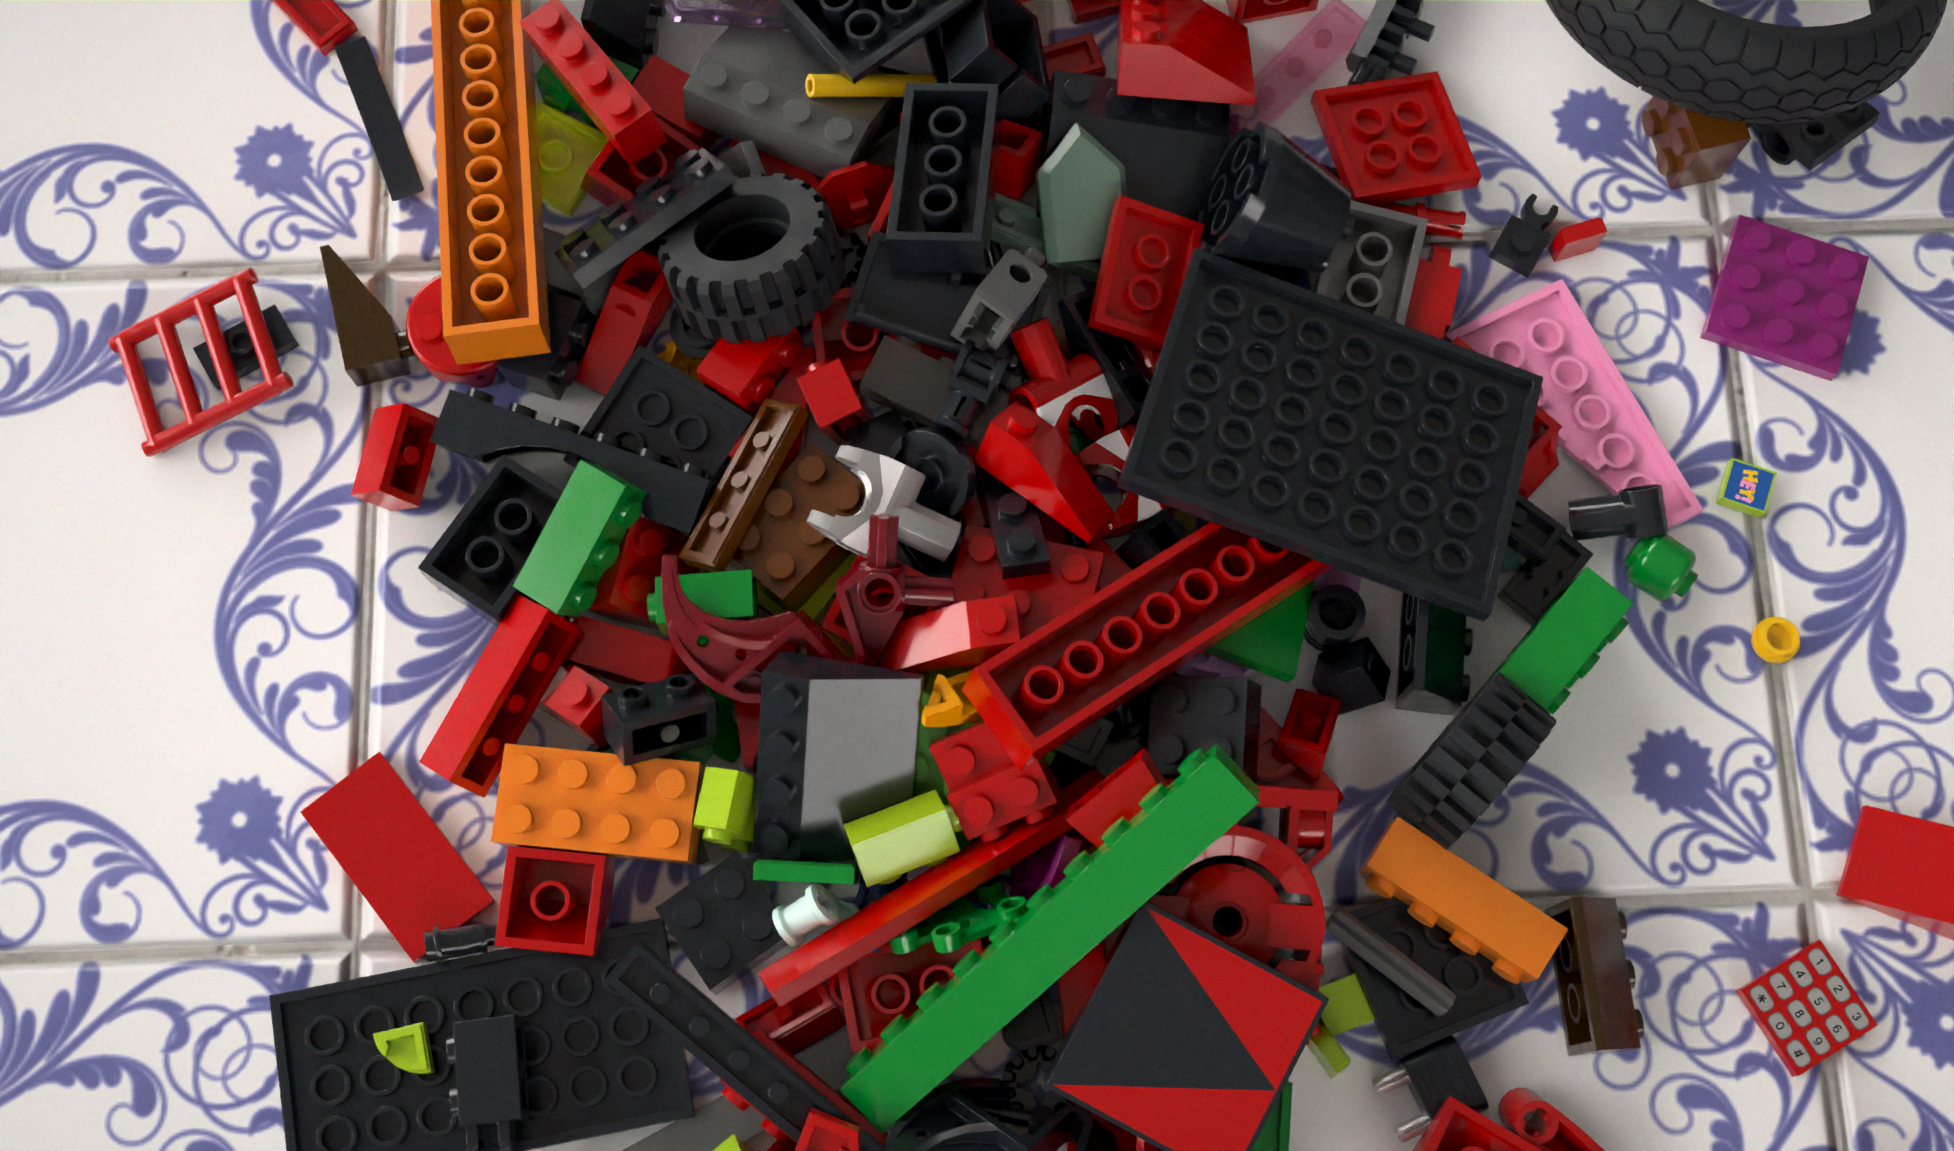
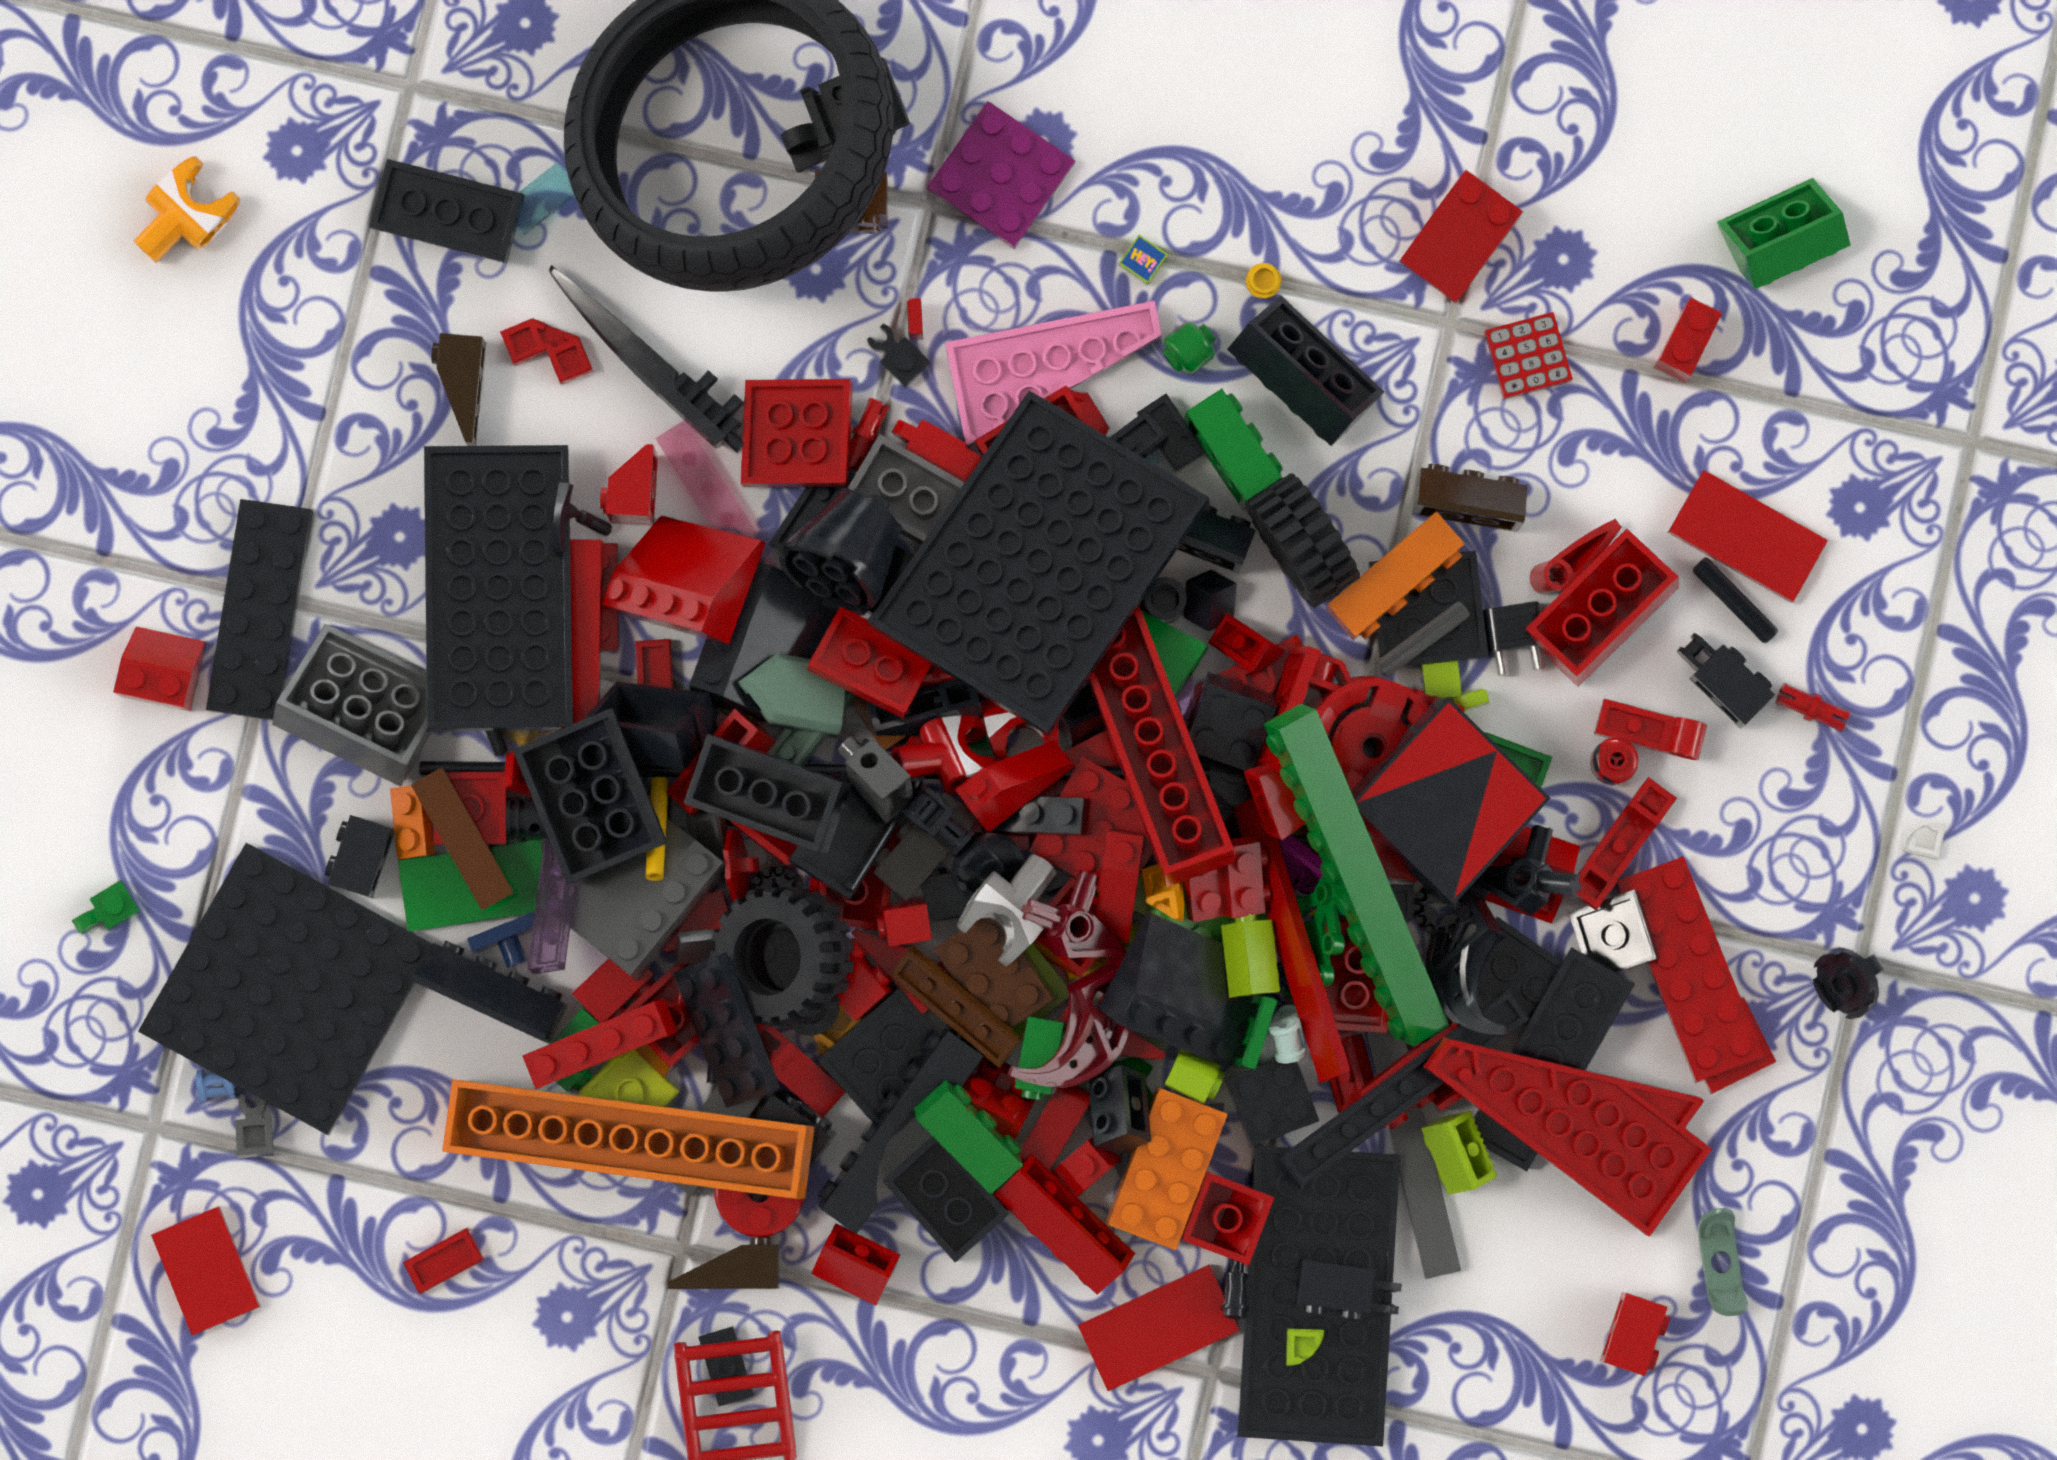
camera: 75 degrees left, 10 degrees up
black sticker [334,36,424,201] -> none
black piece [1568,484,1668,541] -> none
none -> black slope [1227,296,1384,446]

